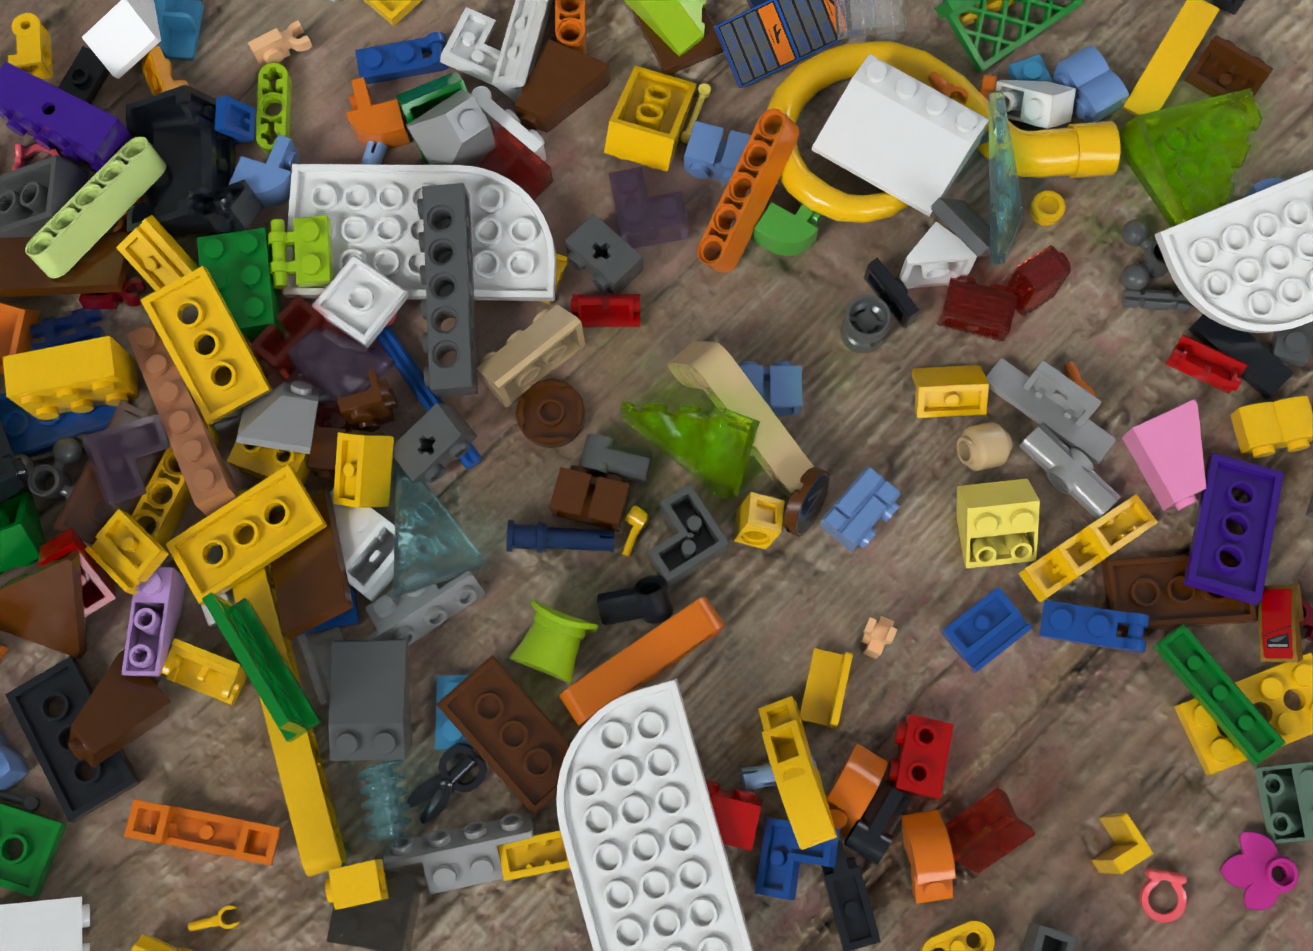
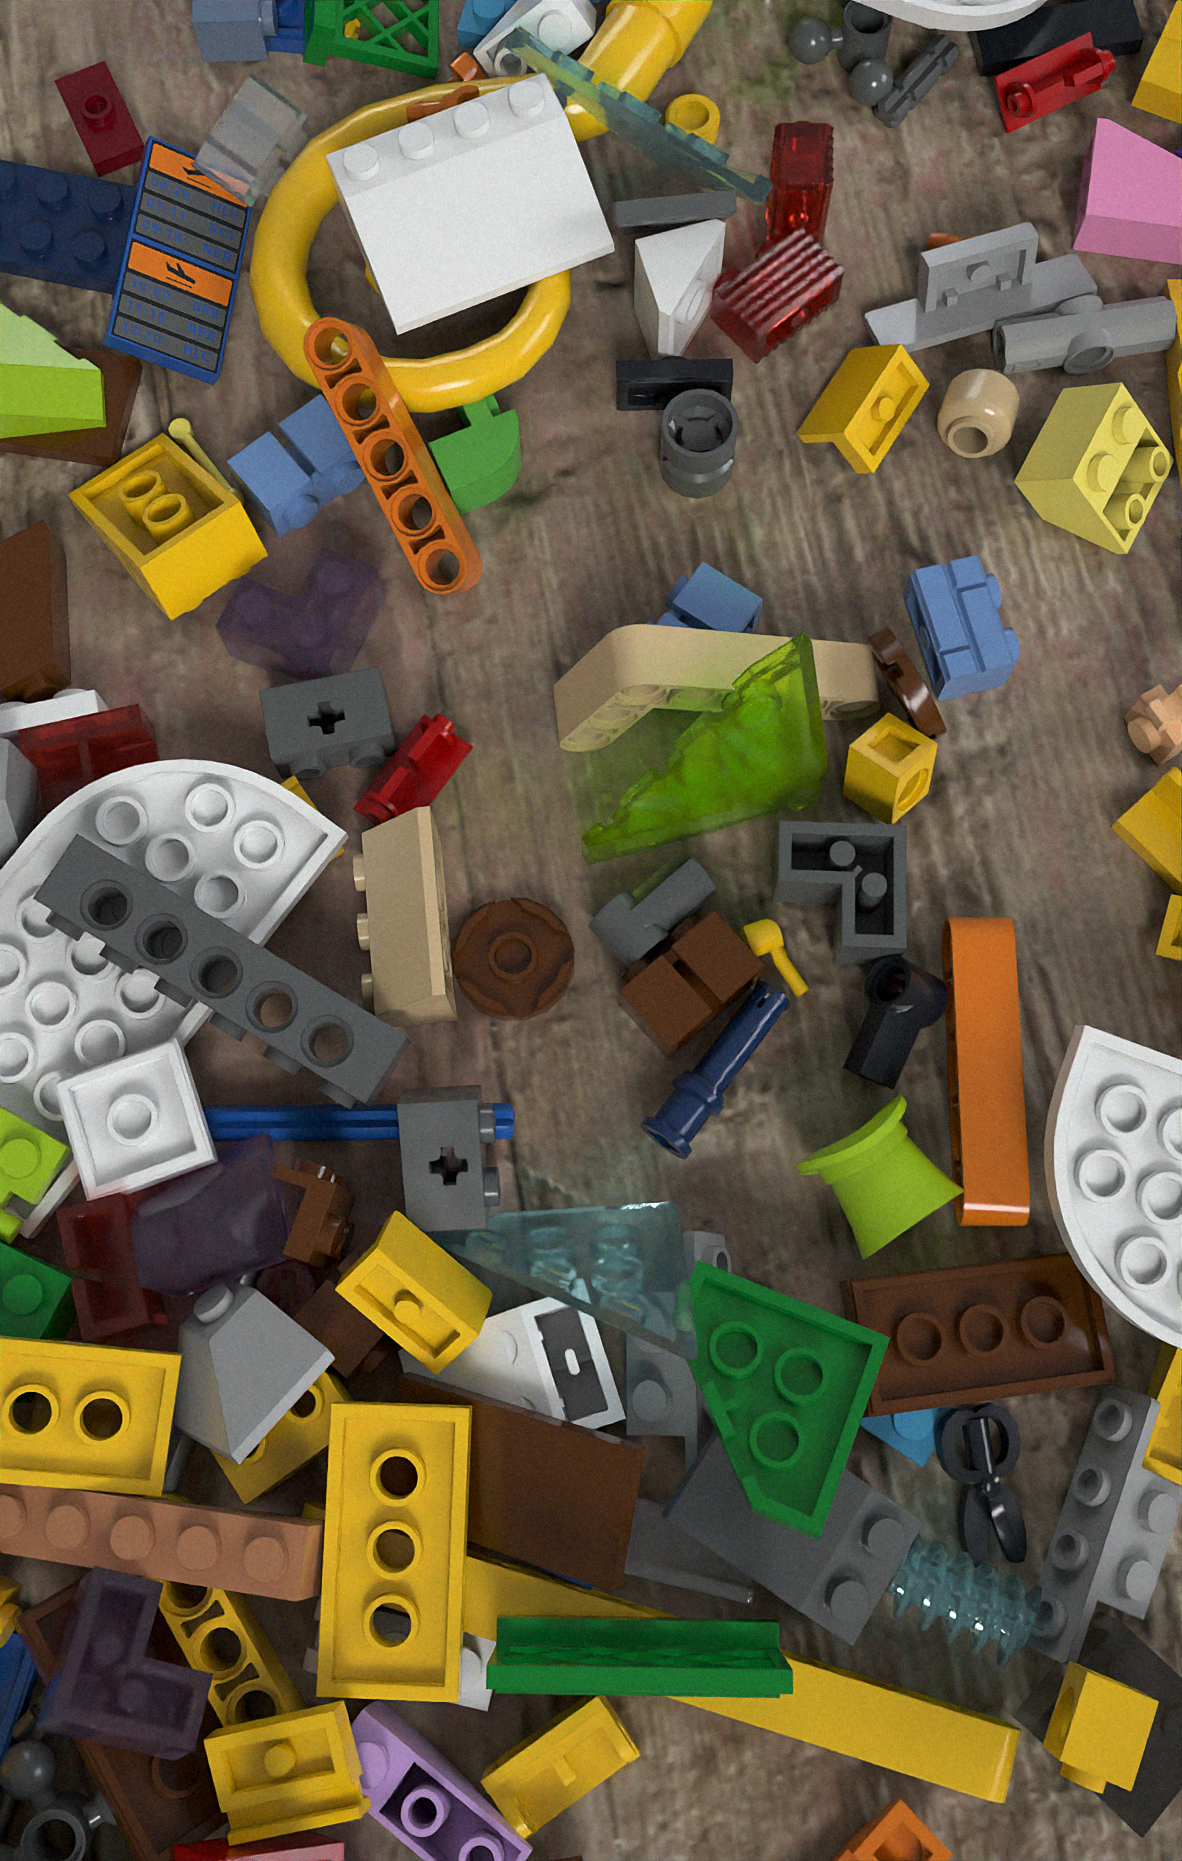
camera: 55 degrees left, 0 degrees up
none -> green plate [672,1260,891,1541]

